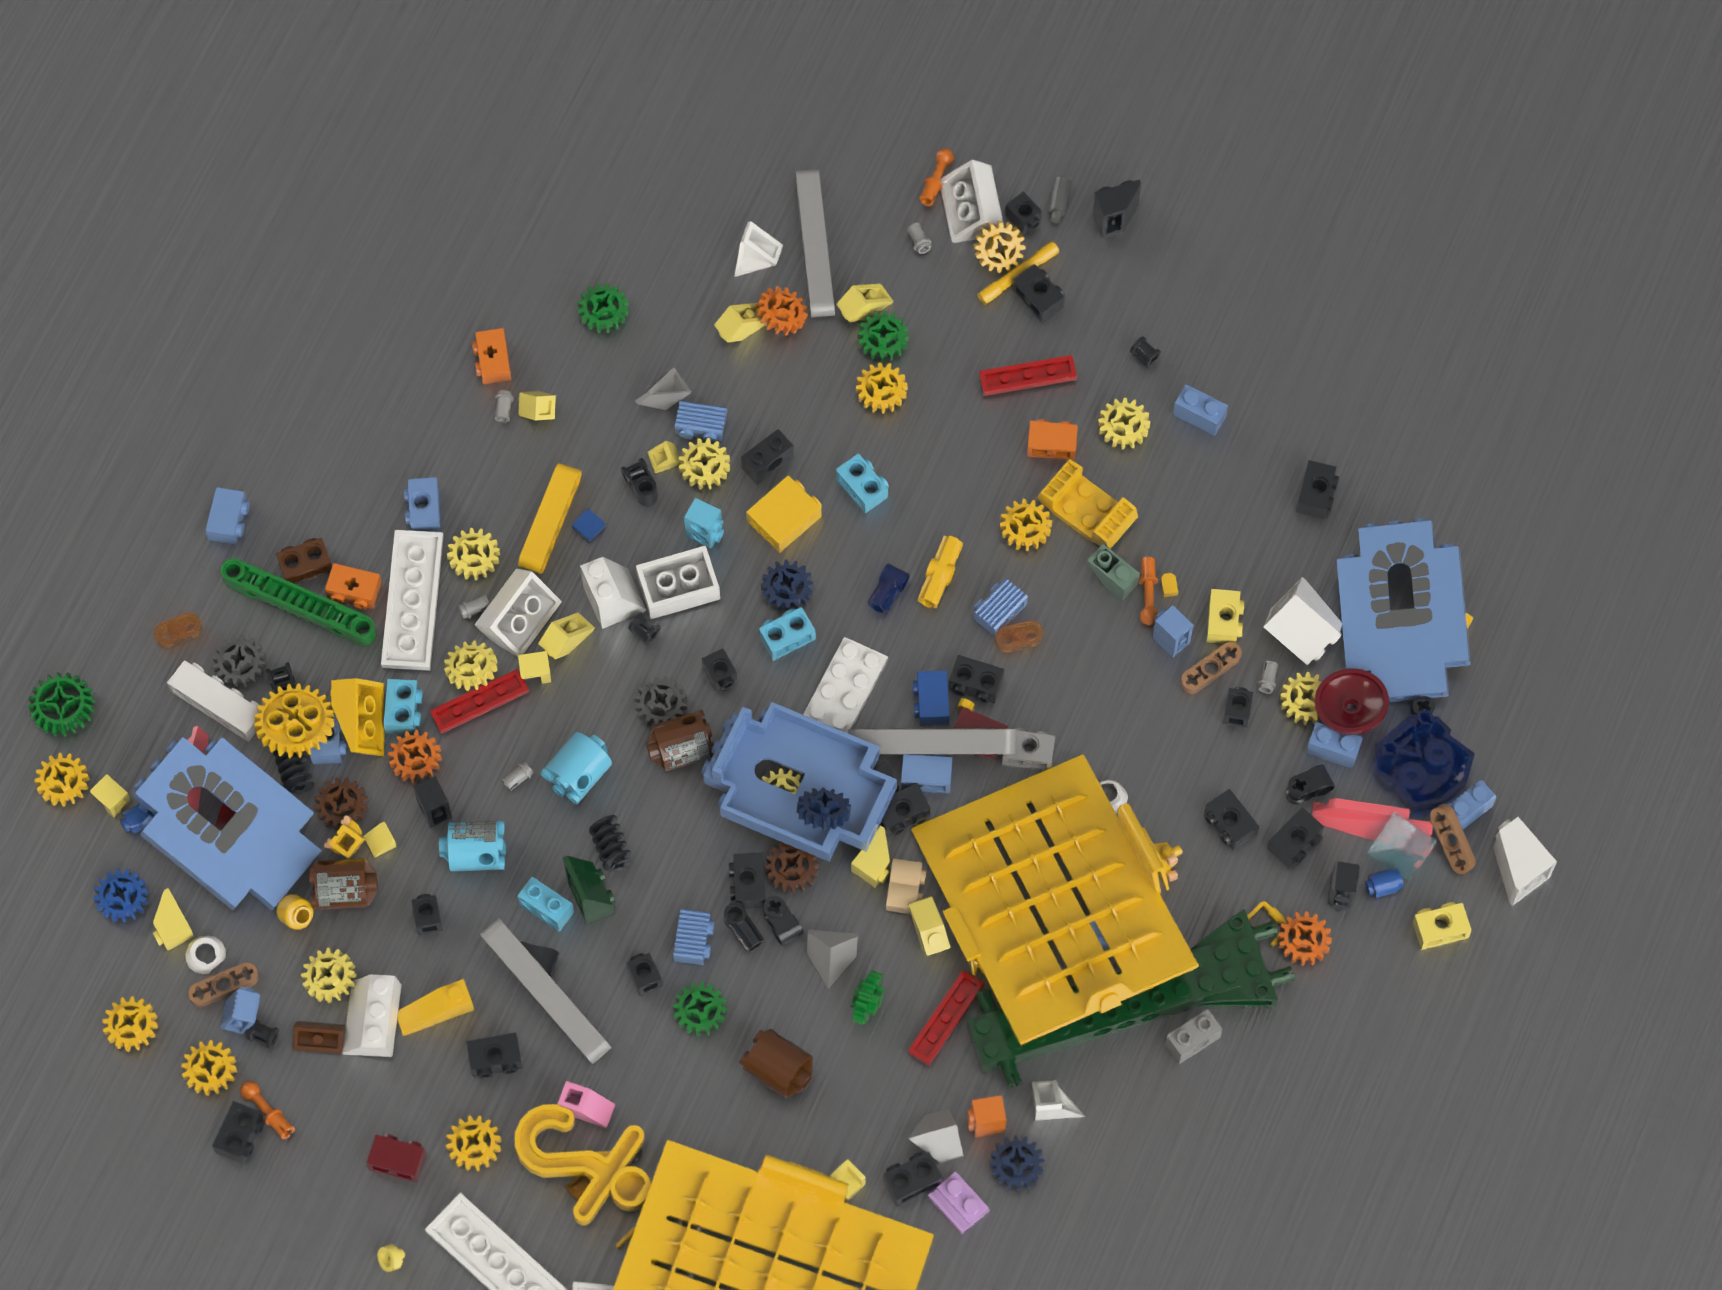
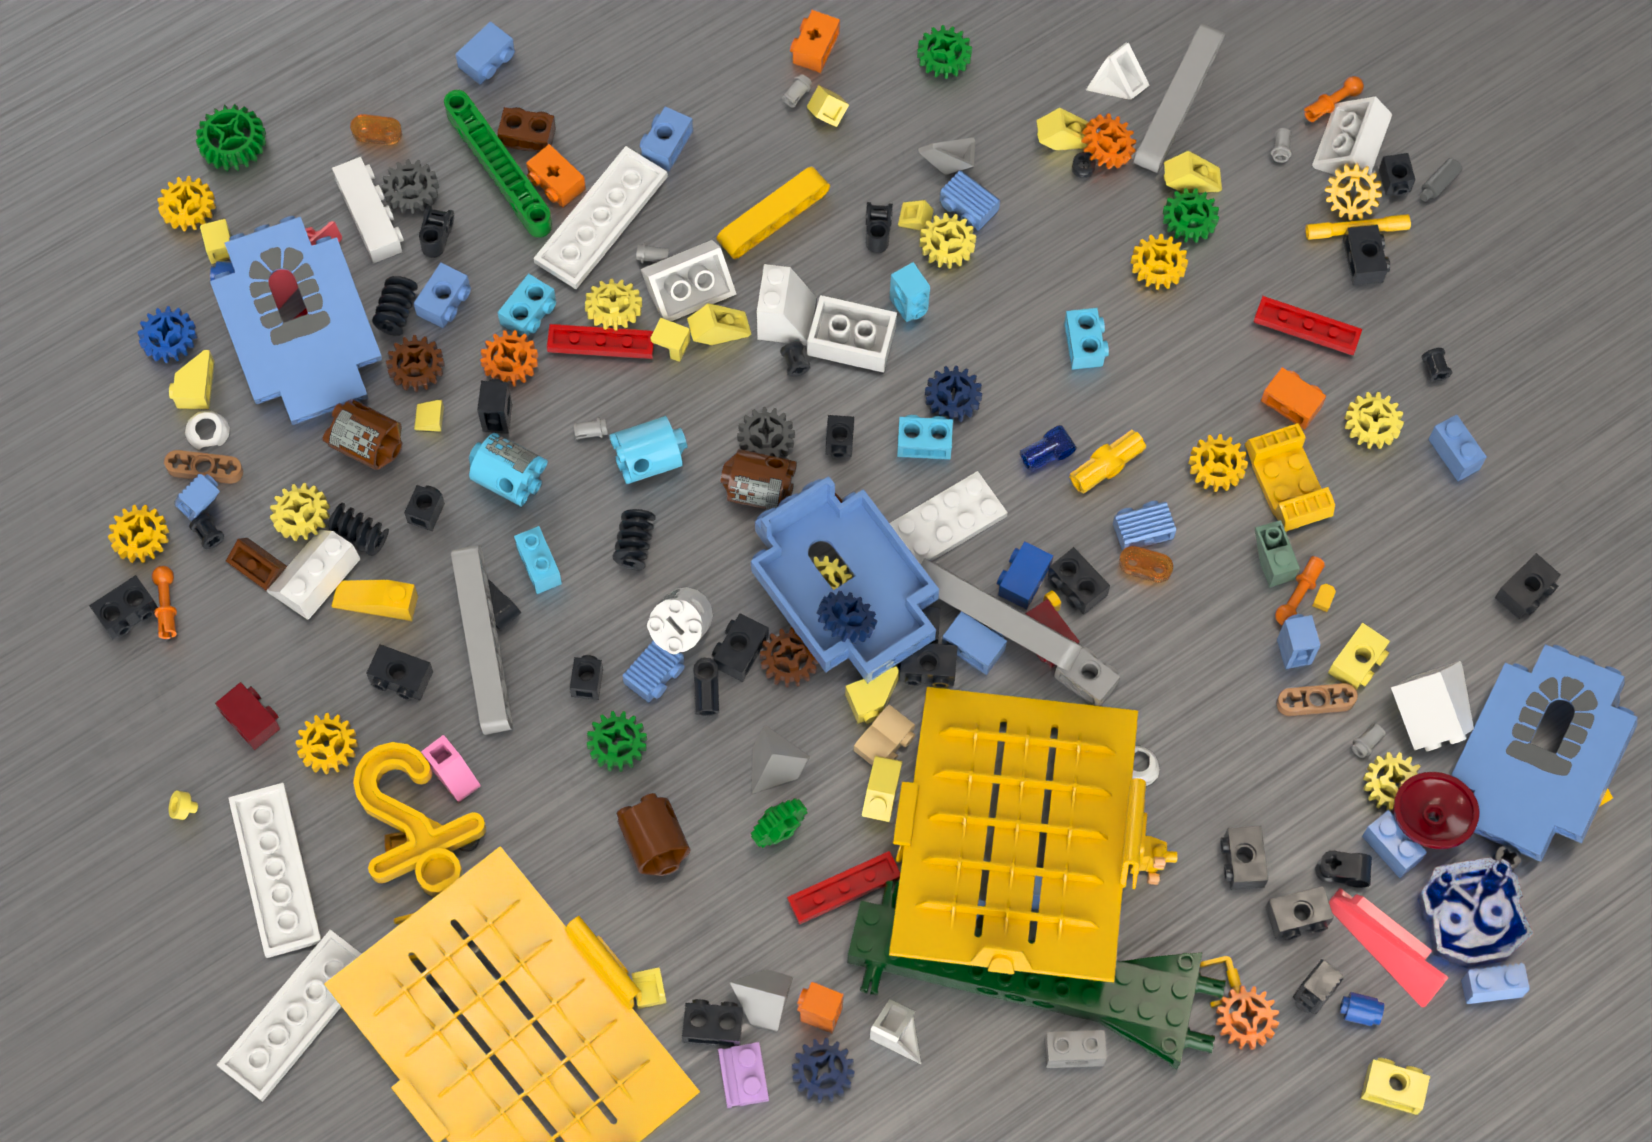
camera: 30 degrees right, 0 degrees up
yellow gear [102,996,158,1052] -> none
yellow gear [254,683,335,758] -> none
yellow head [277,894,314,930] -> none
yellow piece [324,815,366,859] -> none
yellow slope [330,678,384,756] -> none
light yellow gear [447,528,500,580] -> none
dark green slope [563,856,616,925] -> none
blue tile [572,509,606,543] -> none
black brick [741,429,794,485] -> none
yellow brick [746,475,822,553] -> none
black piece [763,896,804,946] -> none
black slope [1093,179,1141,237] -> none
black brick [1223,687,1253,728] -> none
clear light blue slope [1367,812,1437,880] -> none
medium nougat beam [1430,804,1476,874] -> none
white slope [1493,817,1557,906] -> none
none -> black piece [328,502,389,556]
none -> white cylinder [647,587,713,654]
none -> black bush [1072,152,1096,178]

